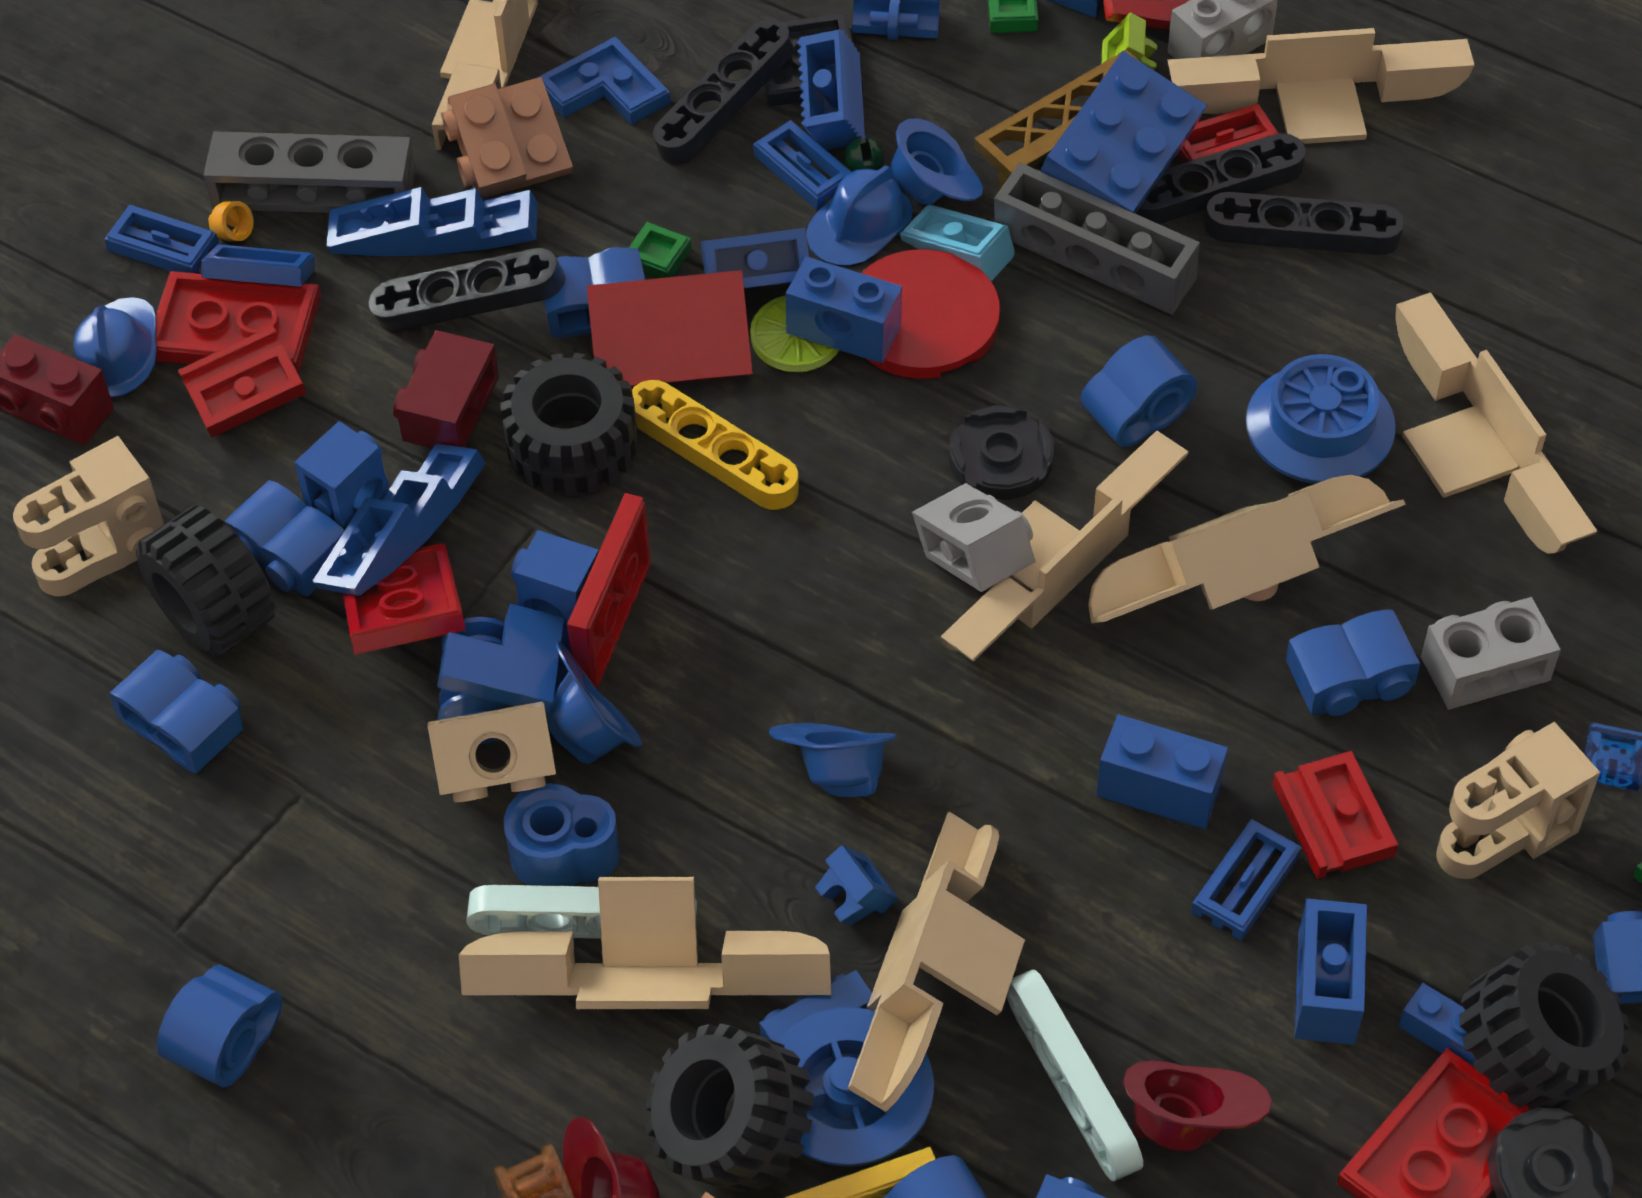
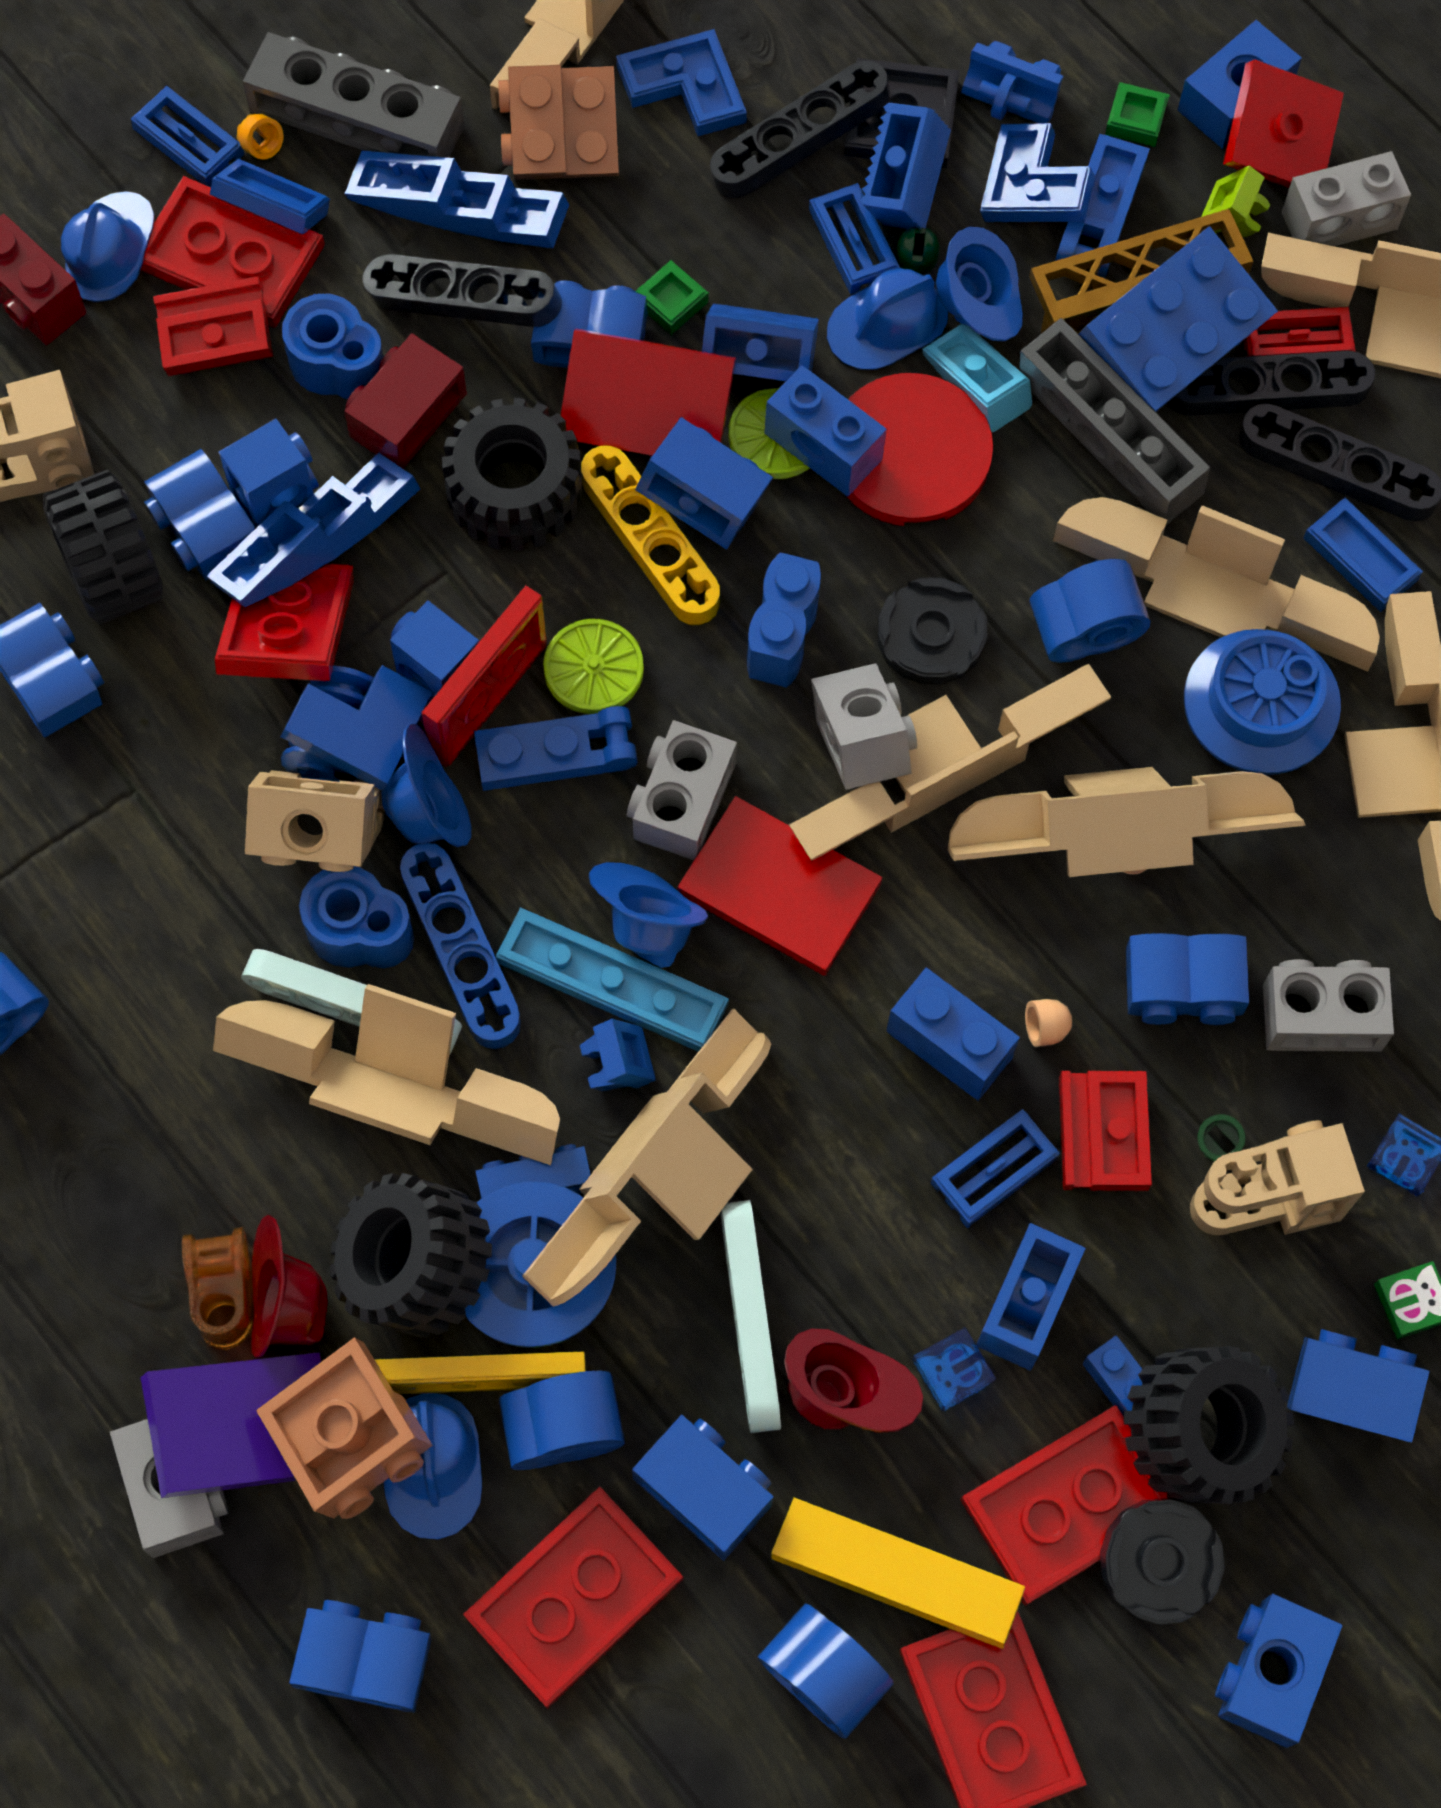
camera: 15 degrees right, 15 degrees up
none -> blue piece [282,294,384,399]
none -> blue beam [400,843,521,1049]
none -> blue plate [474,706,638,791]
none -> dark azure tile [495,907,729,1052]
none -> lime wheel [543,619,644,714]
none -> light grey brick [627,720,737,860]
none -> blue brick [635,417,773,550]
none -> red tile [677,796,883,976]
none -> blue brick [747,552,821,688]
none -> clear blue tile [912,1327,996,1412]
none -> blue tile [980,123,1095,222]
none -> light nougat hinge [1025,999,1072,1047]
none -> tan piece [1053,497,1380,672]
none -> blue plate [1055,134,1150,279]
none -> dark green hinge [1197,1114,1245,1162]
none -> blue tile [1303,498,1423,612]

